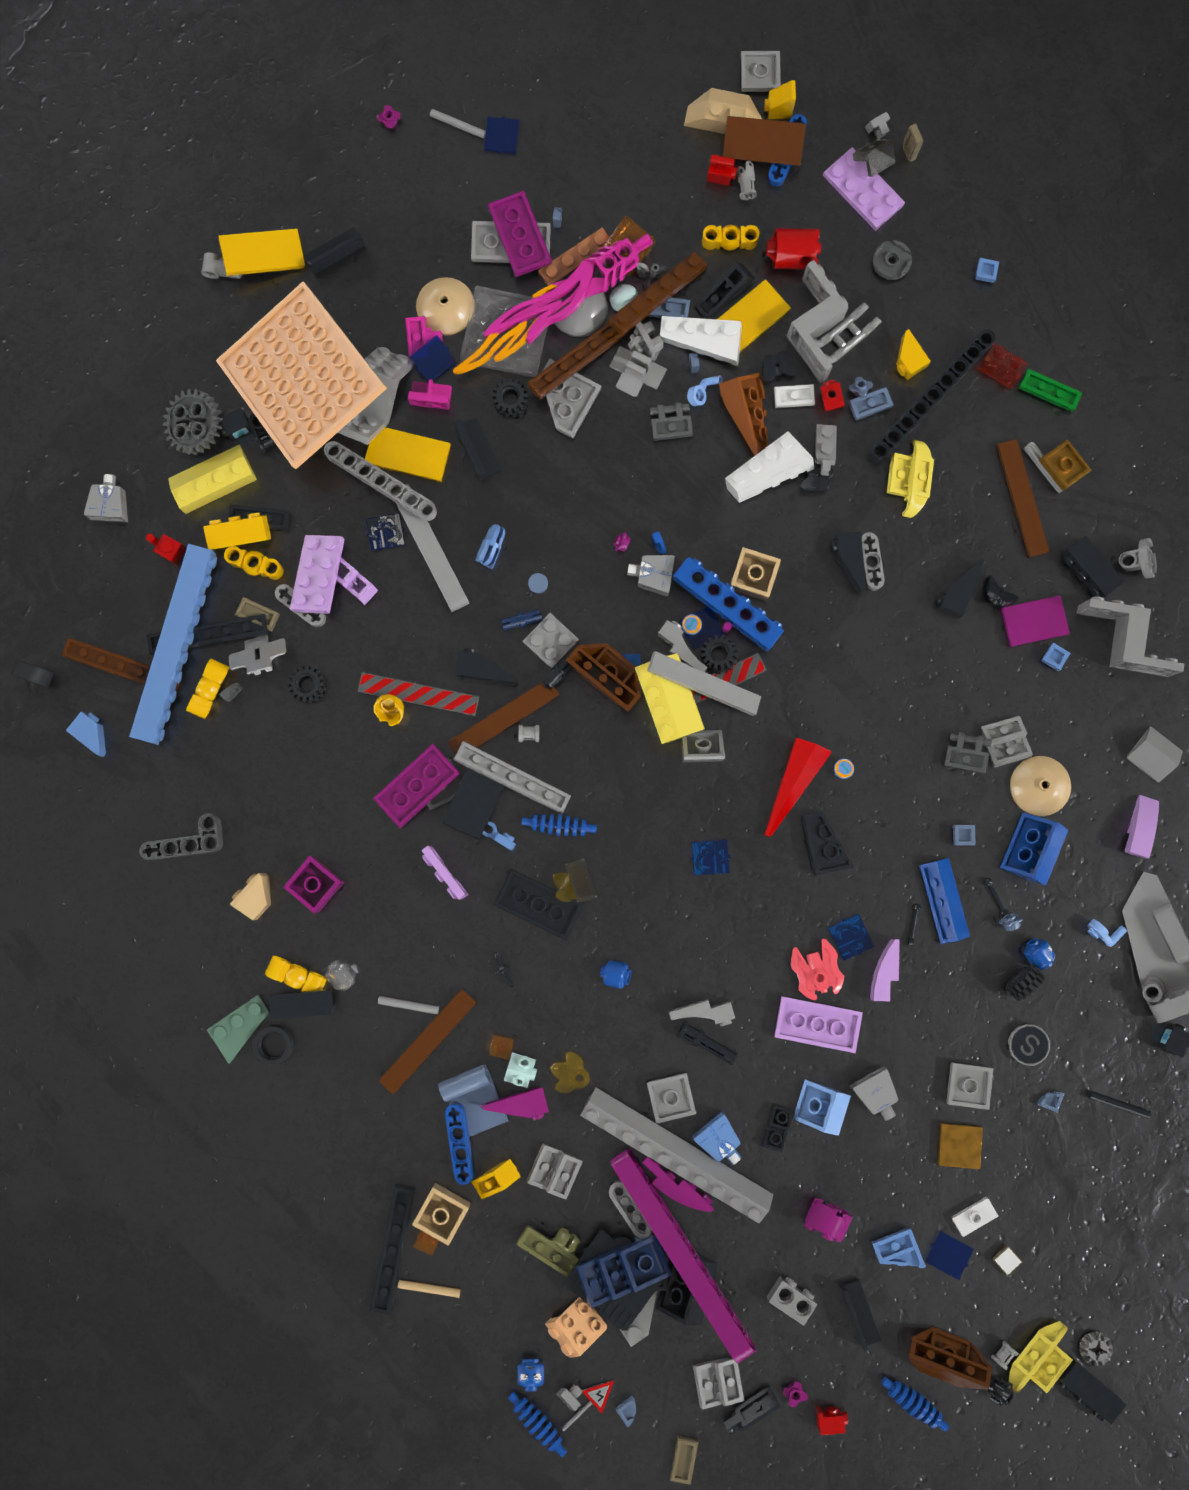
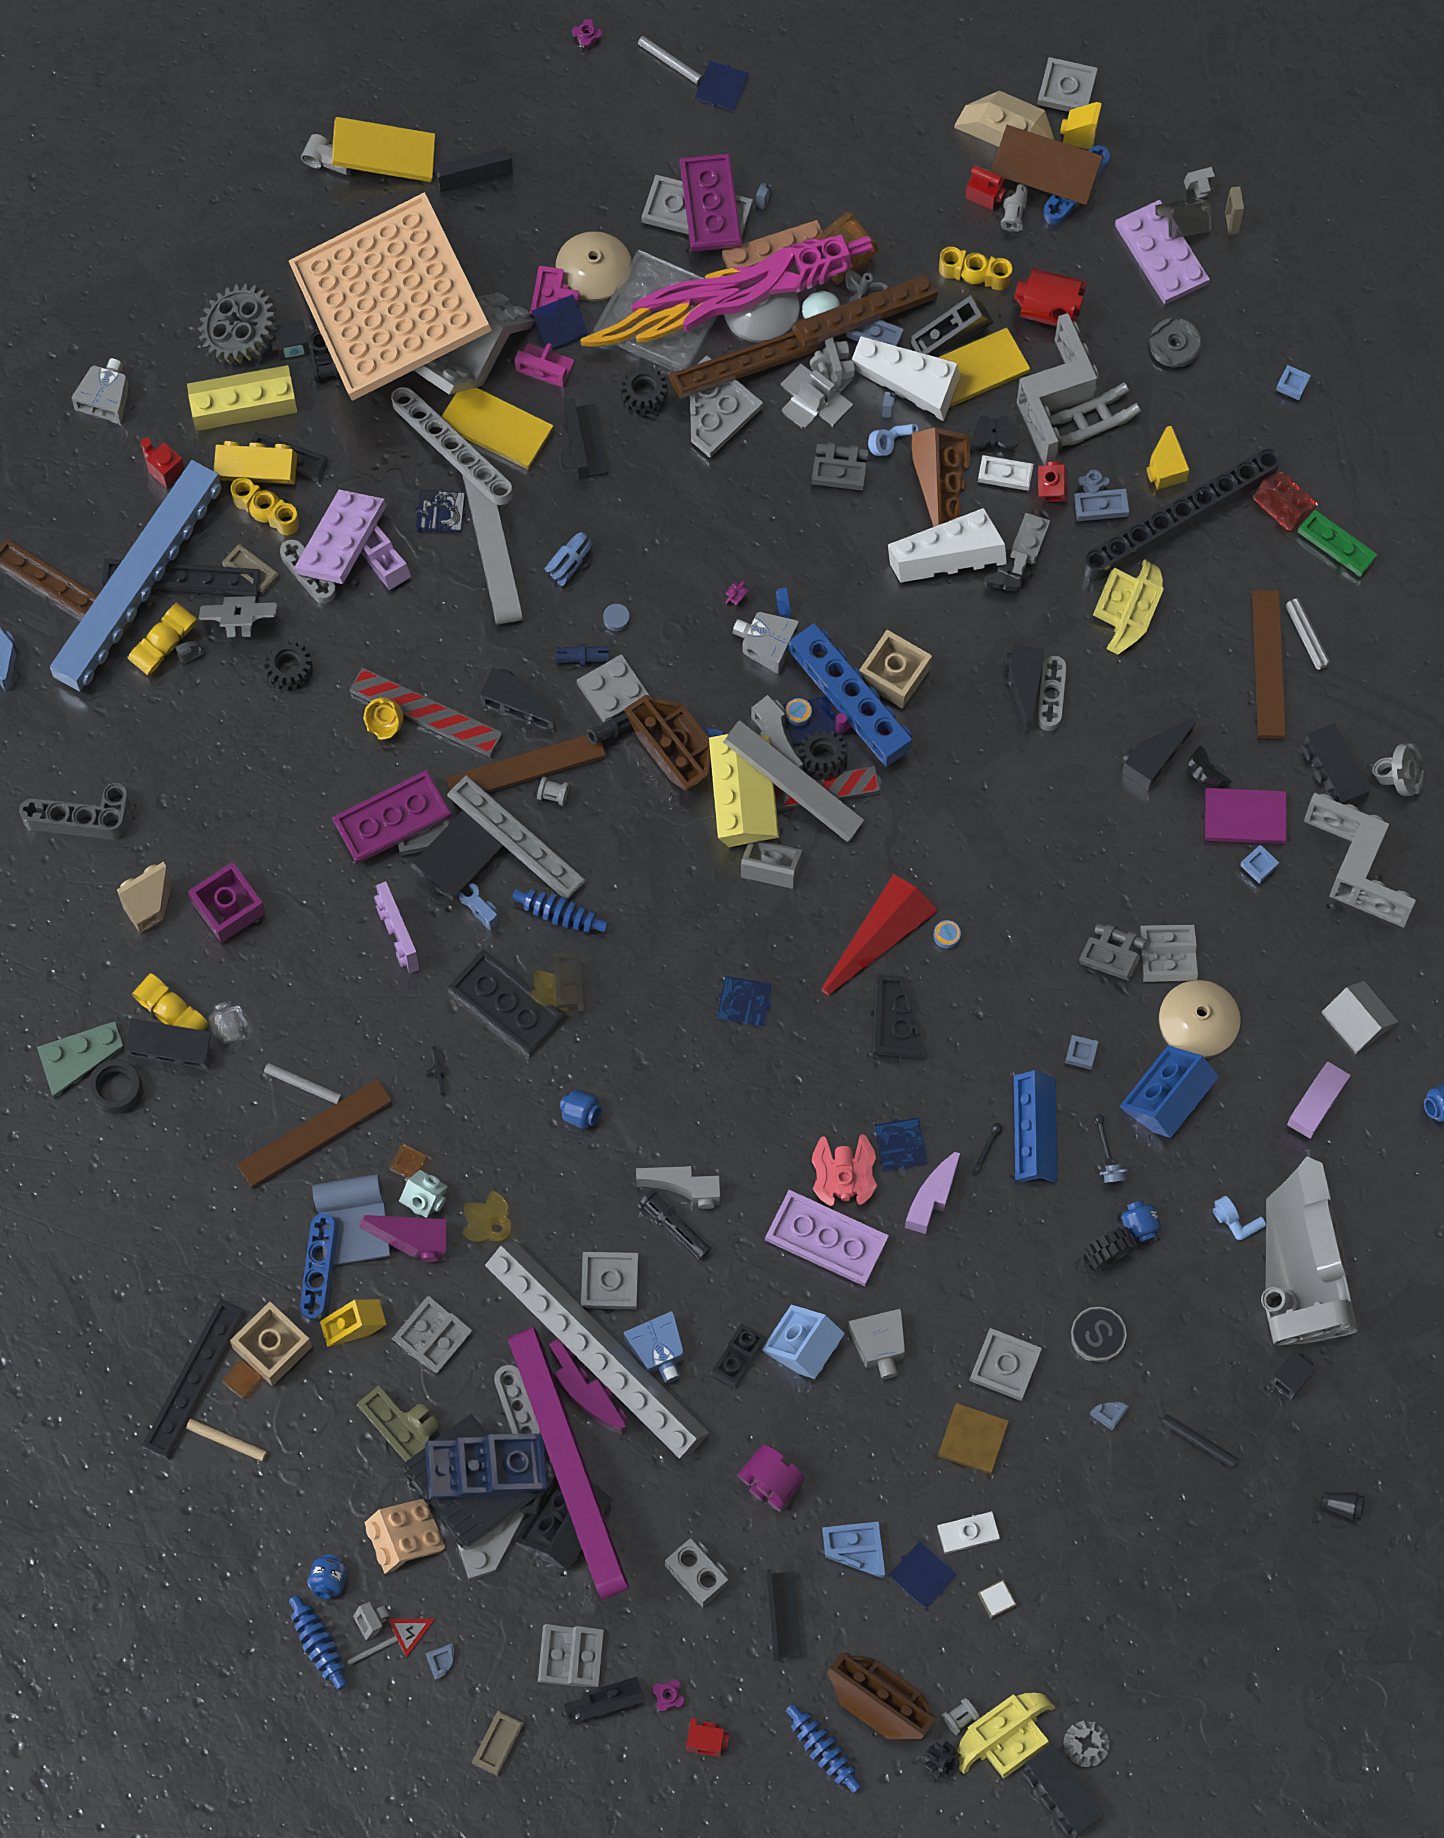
camera: 15 degrees right, 15 degrees down
pearl gold tile [1038,439,1091,491] -> none

